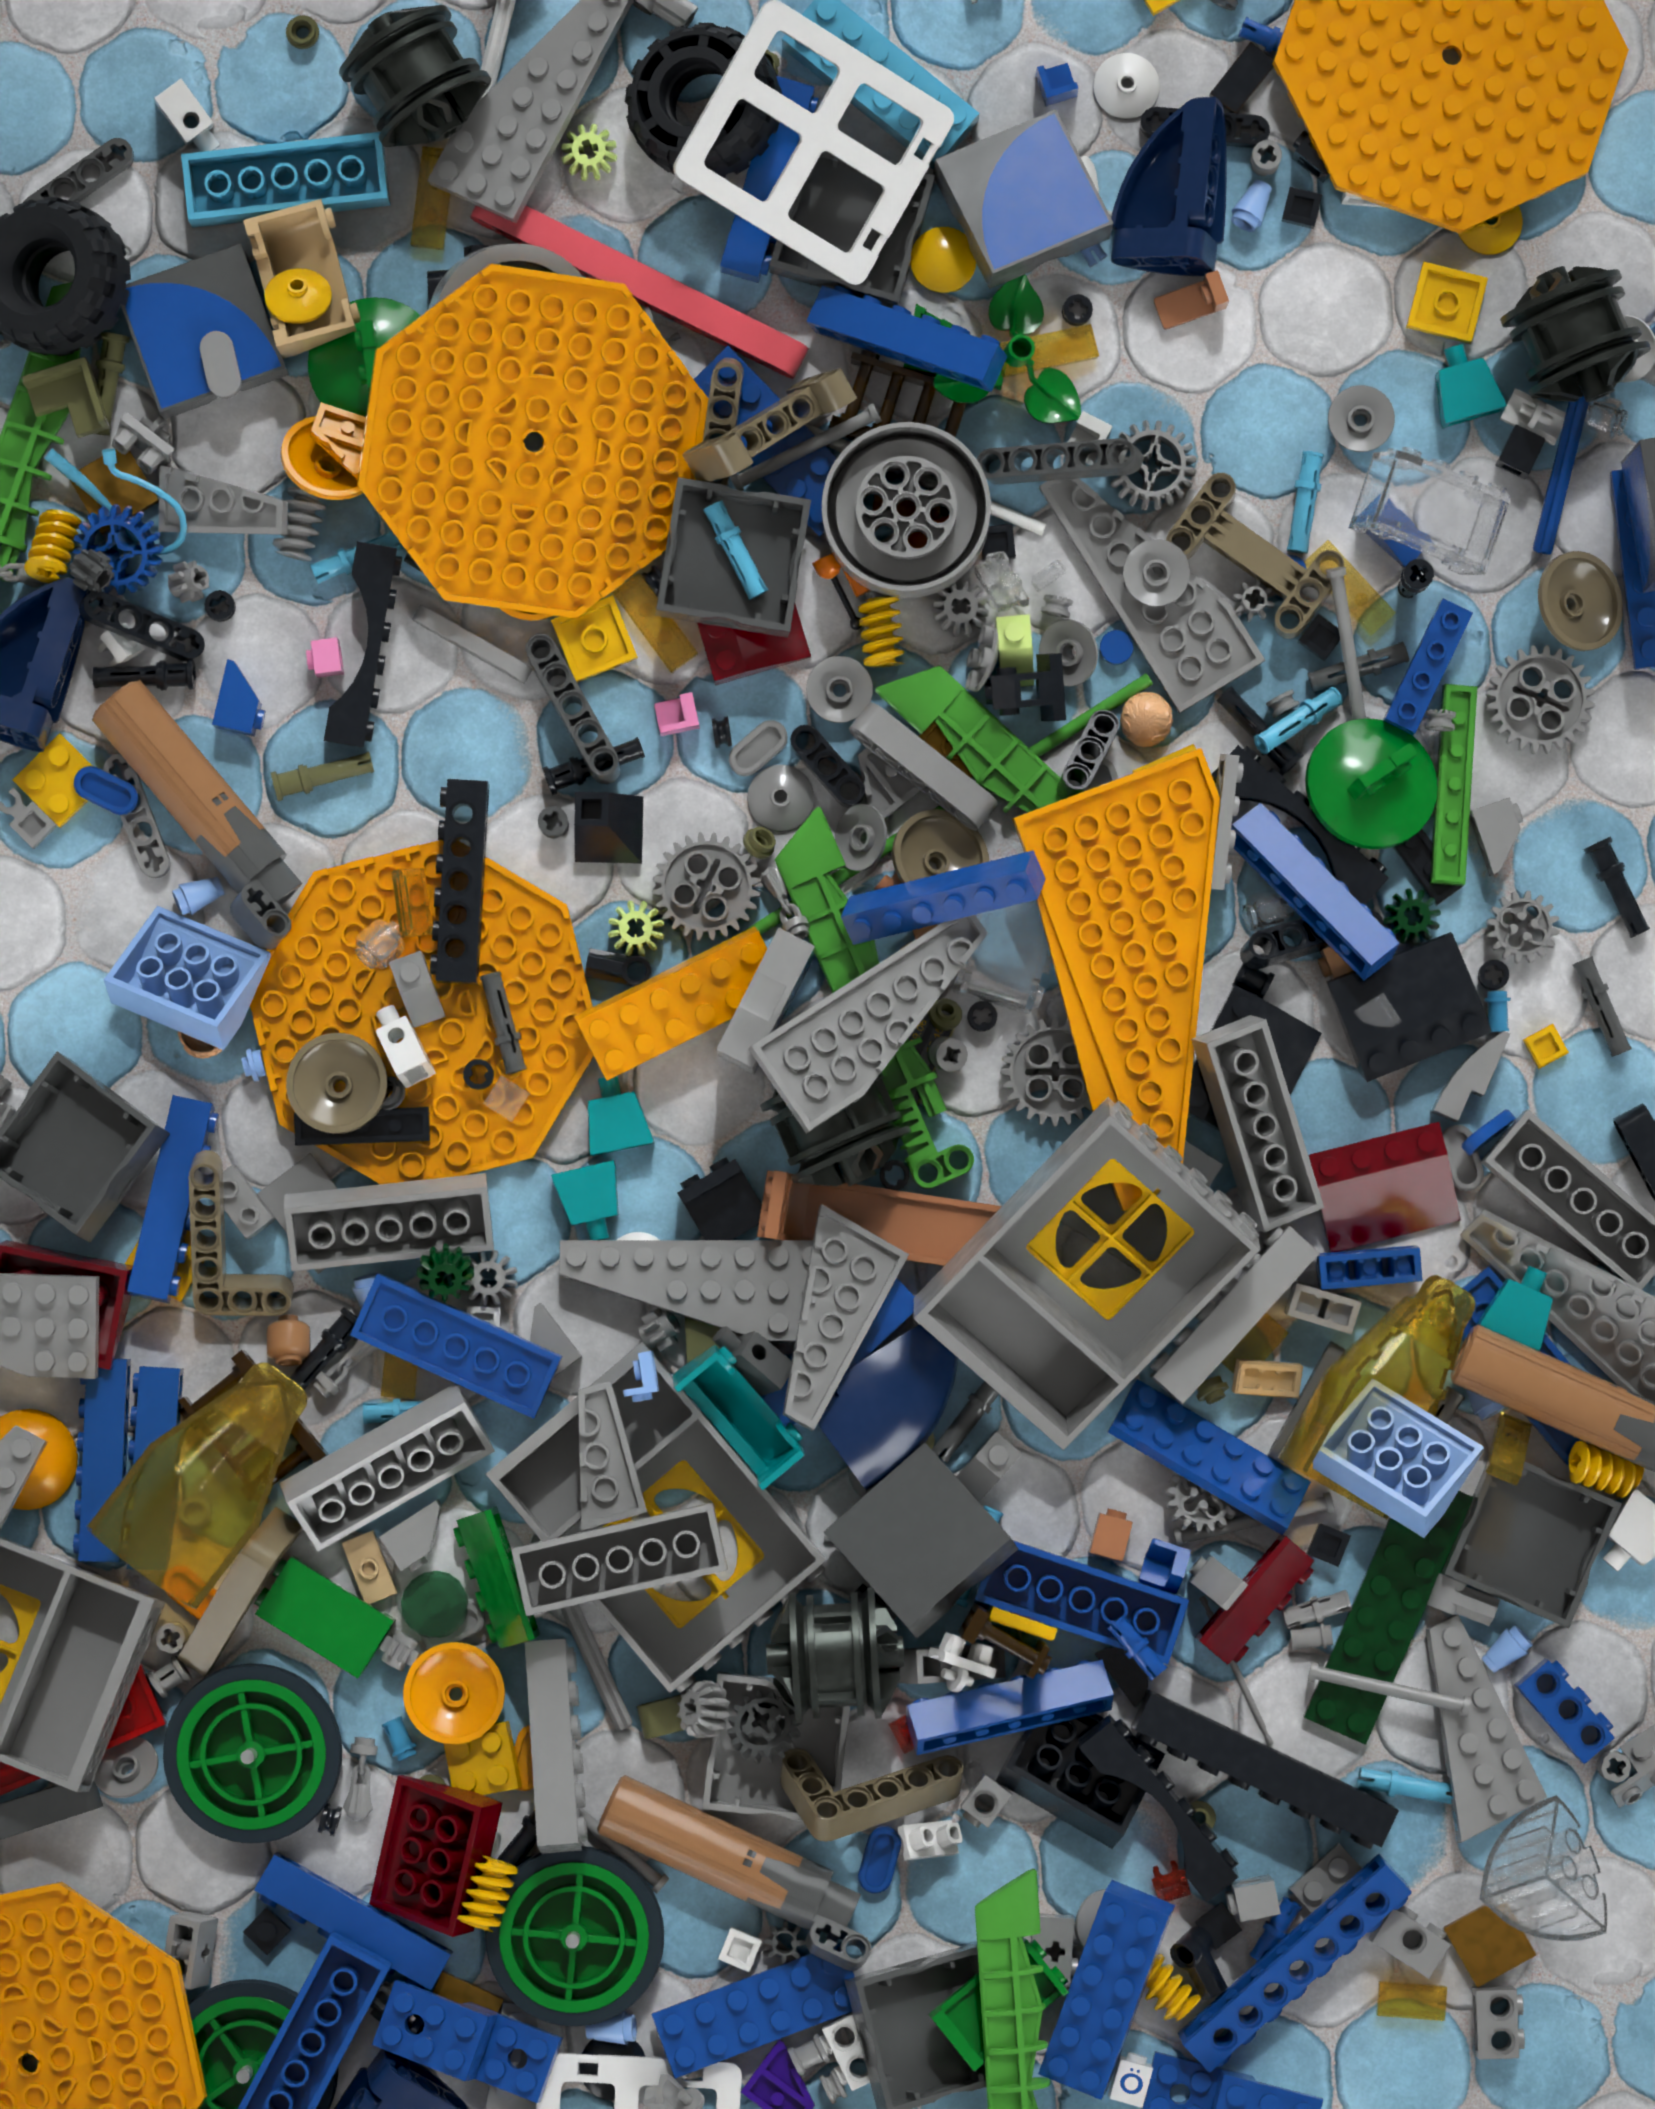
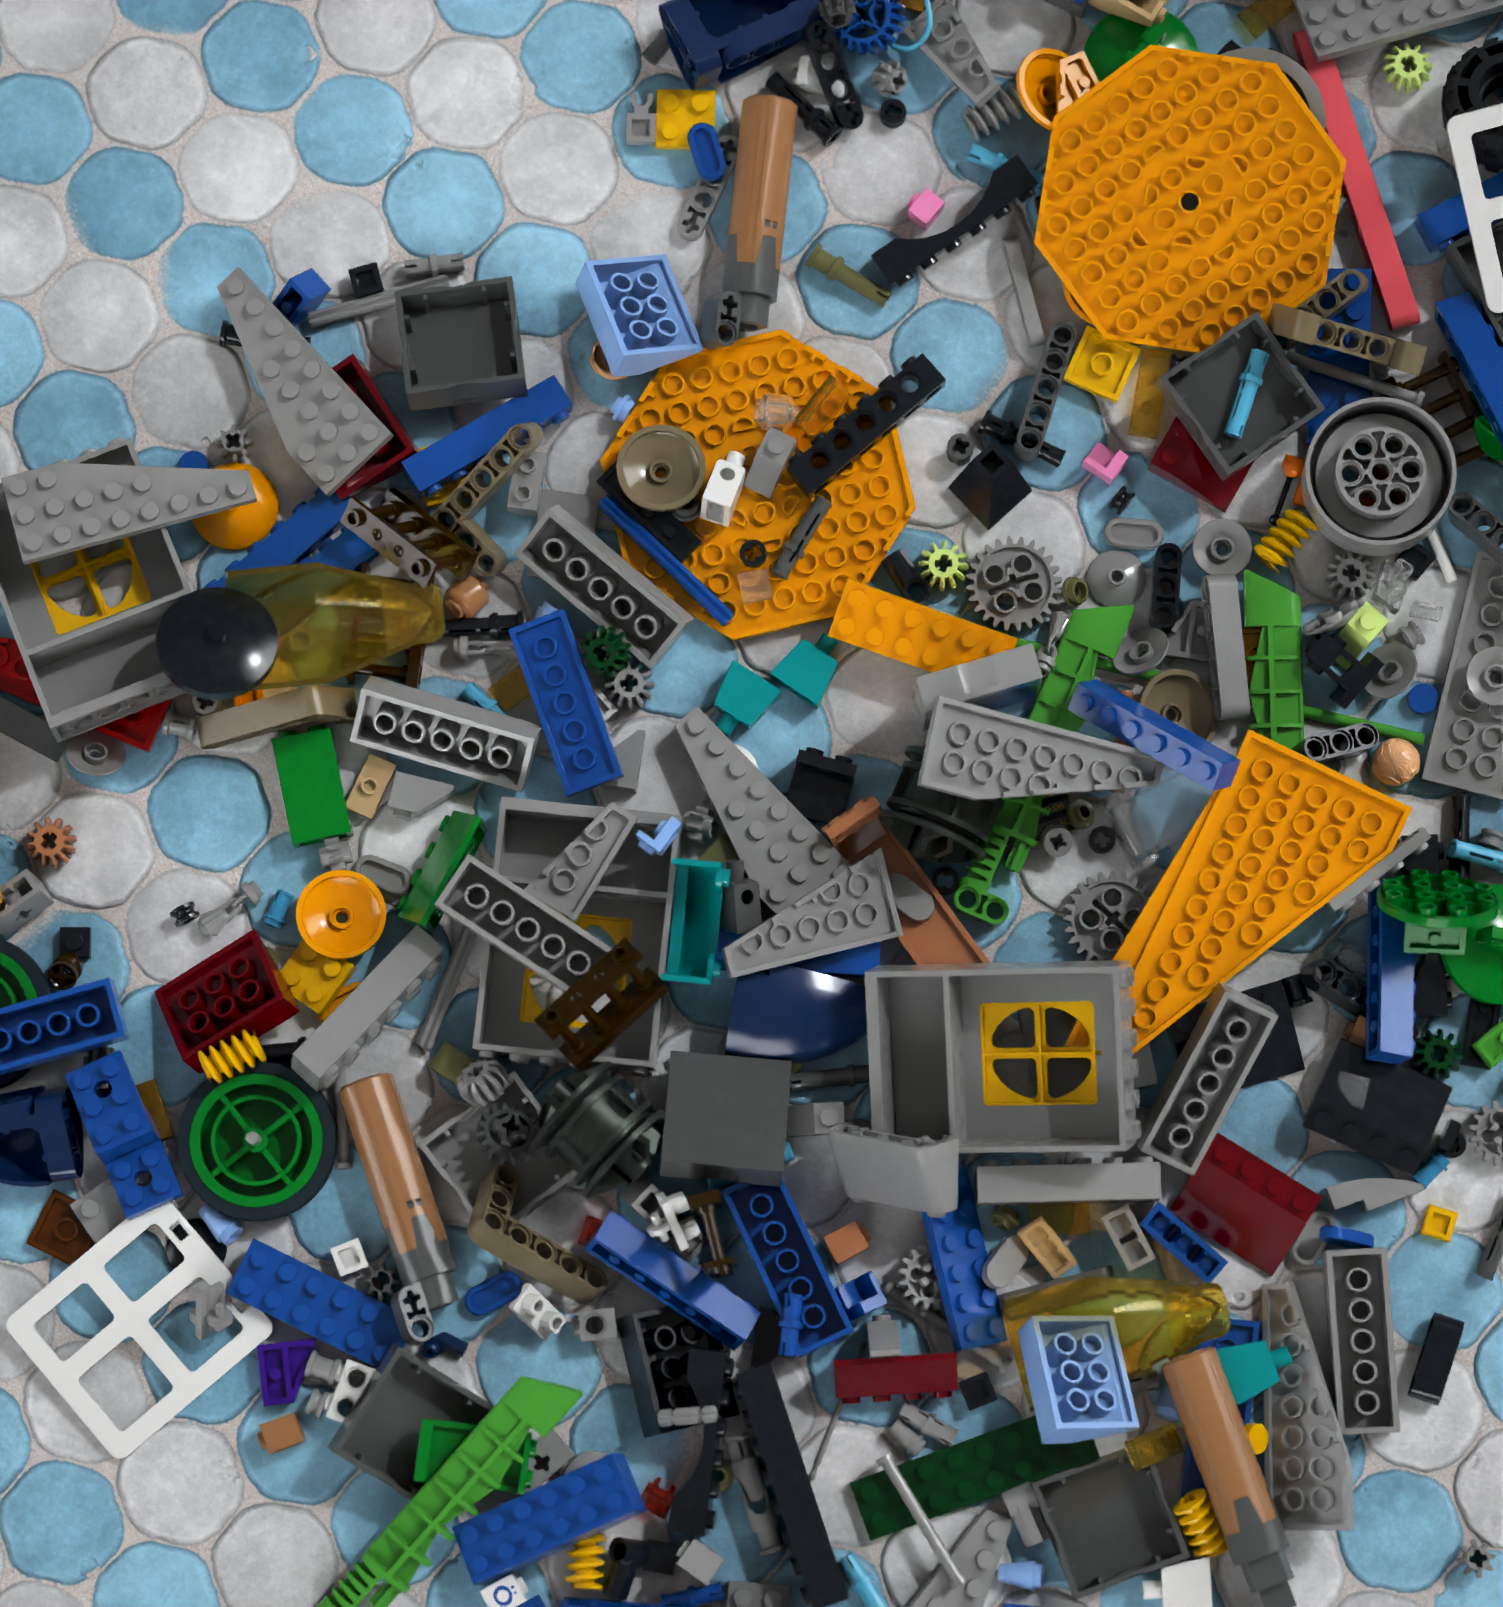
camera: 50 degrees right, 5 degrees down
green wheel [163,1663,342,1844] -> none
light blue cone [172,876,225,916] -> none
blue slope [212,659,266,737] -> none
blue brick [254,1852,453,1991] -> none
clear green tile [401,1570,469,1638] -> none
yellow tile [989,1605,1058,1641] -> none
none -> nougat gear [25,817,77,868]
none -> dark brown wheel [47,953,83,990]
none -> black dish [156,587,278,700]
none -> dark brown fence [340,488,479,589]
none -> dark blue arm [422,1332,469,1358]
none -> dark brown fence [534,937,670,1072]
none -> blue axle [598,495,734,626]
none -> light grey axle [657,1405,718,1427]
none -> light grey piece [722,1431,786,1557]
none -> light grey windscreen [829,1119,959,1218]
none -> light grey tile [888,873,935,923]
none -> light grey tile [981,1236,1029,1289]
none -> yellow tile [1245,1423,1268,1454]
none -> green bracket [1376,869,1500,955]
none -> black tile [1435,1119,1462,1153]

